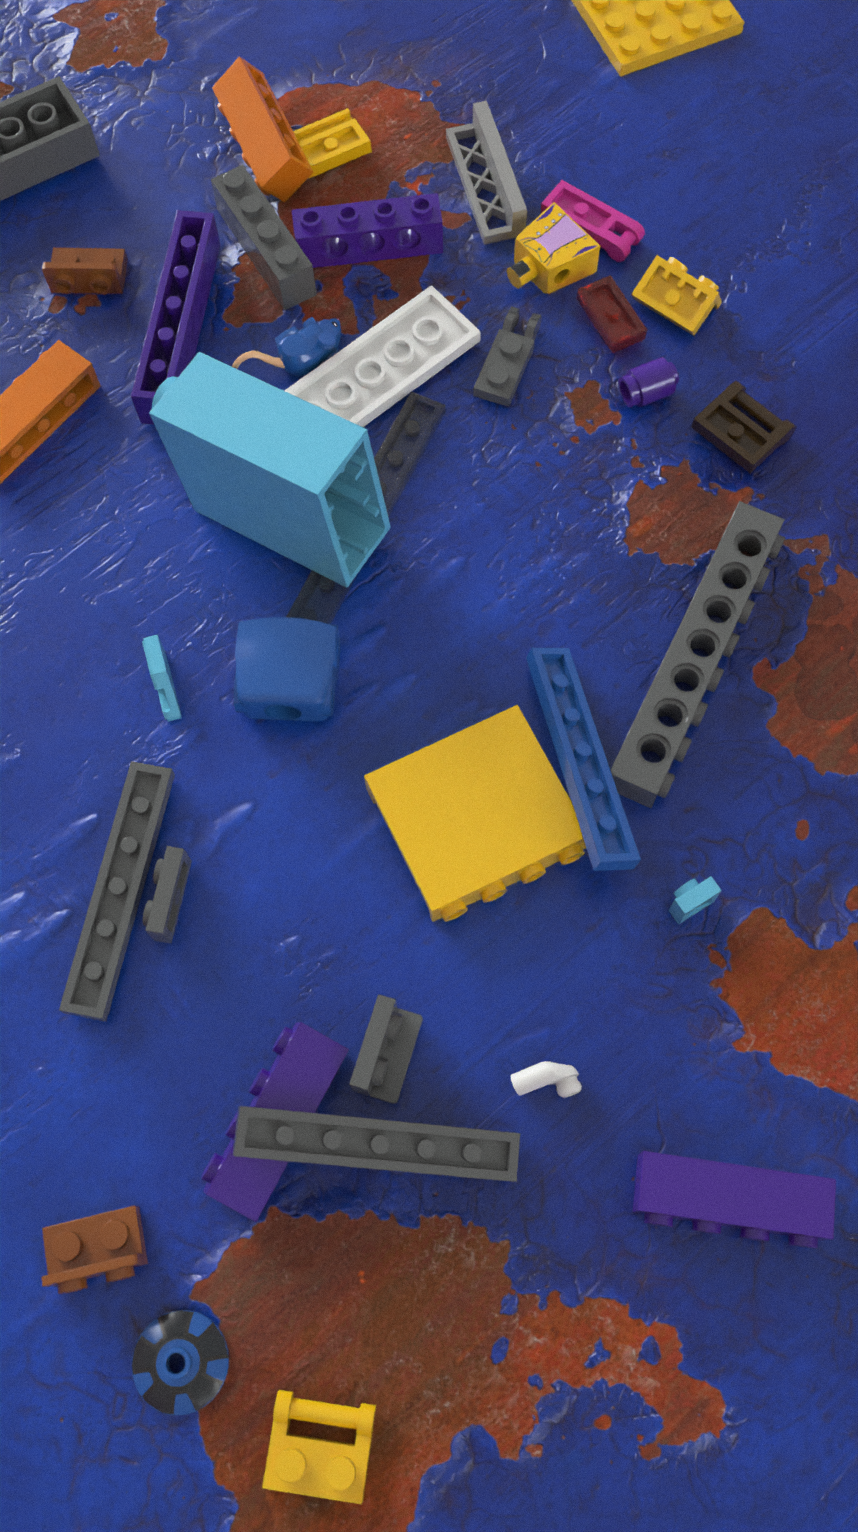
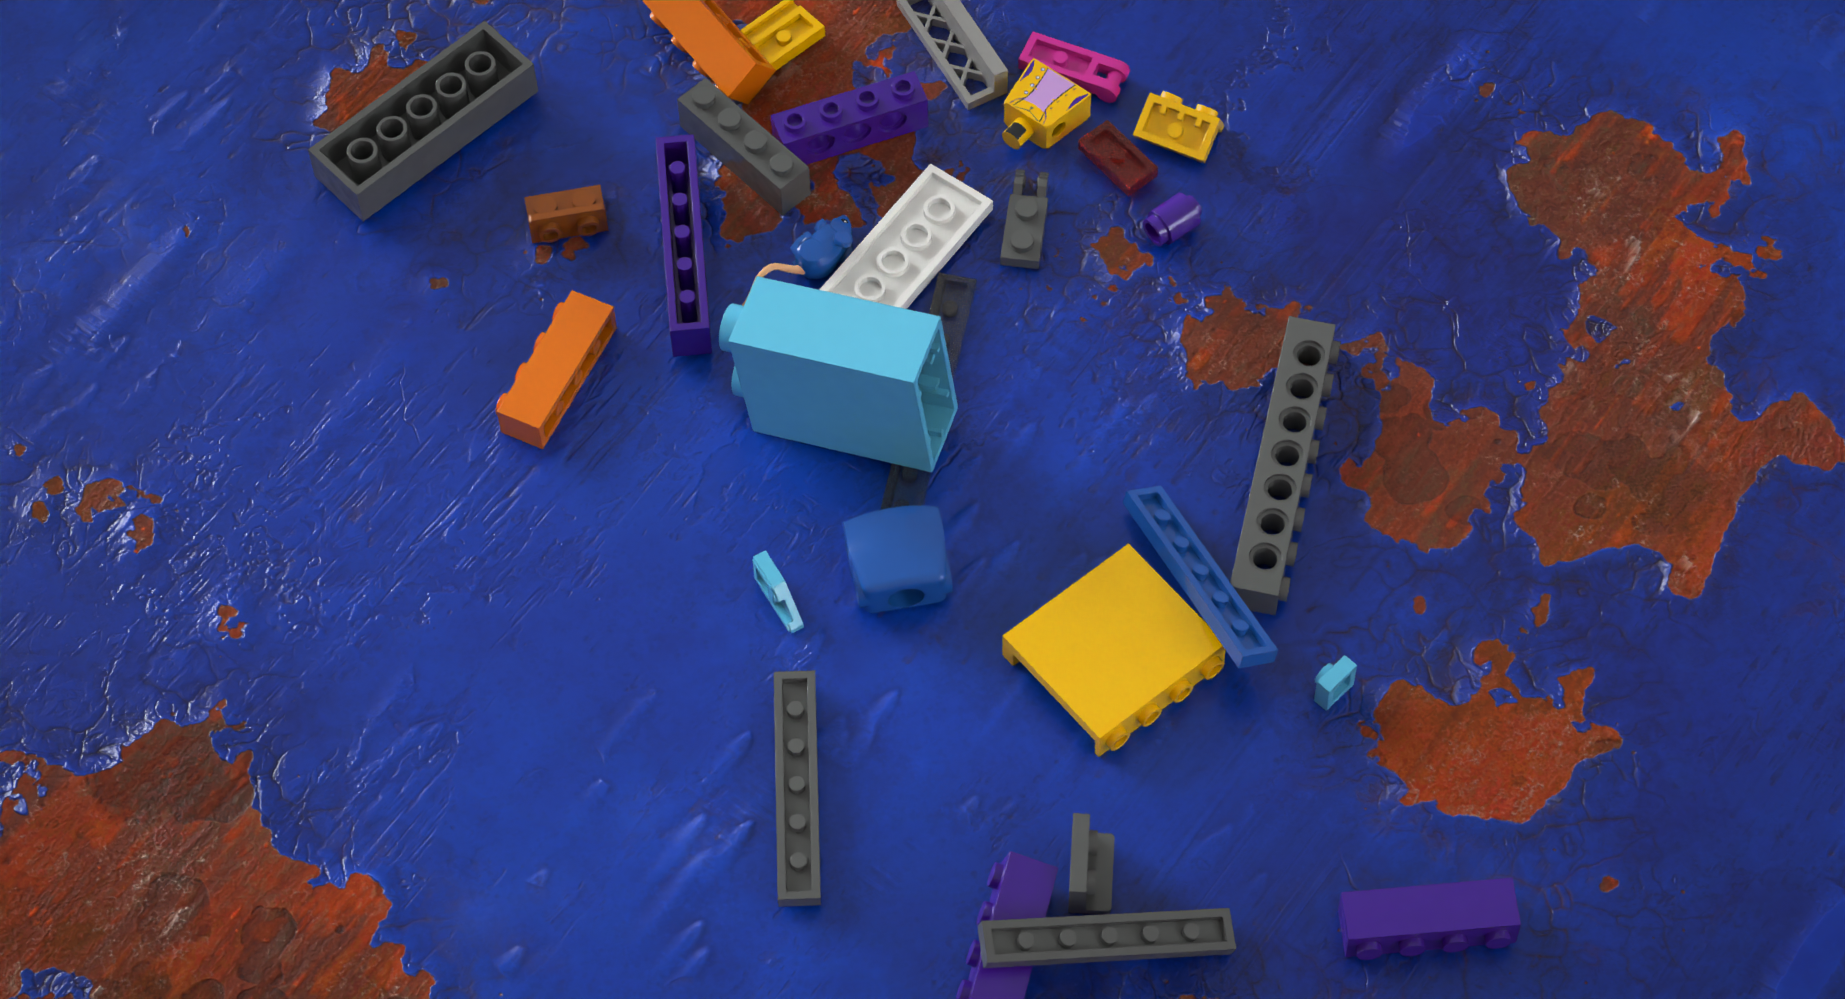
camera: 15 degrees left, 10 degrees down
dark grey plate [143,846,192,944] -> none
white arm [511,1061,582,1098] -> none
dark brown plate [691,380,797,474] -> none

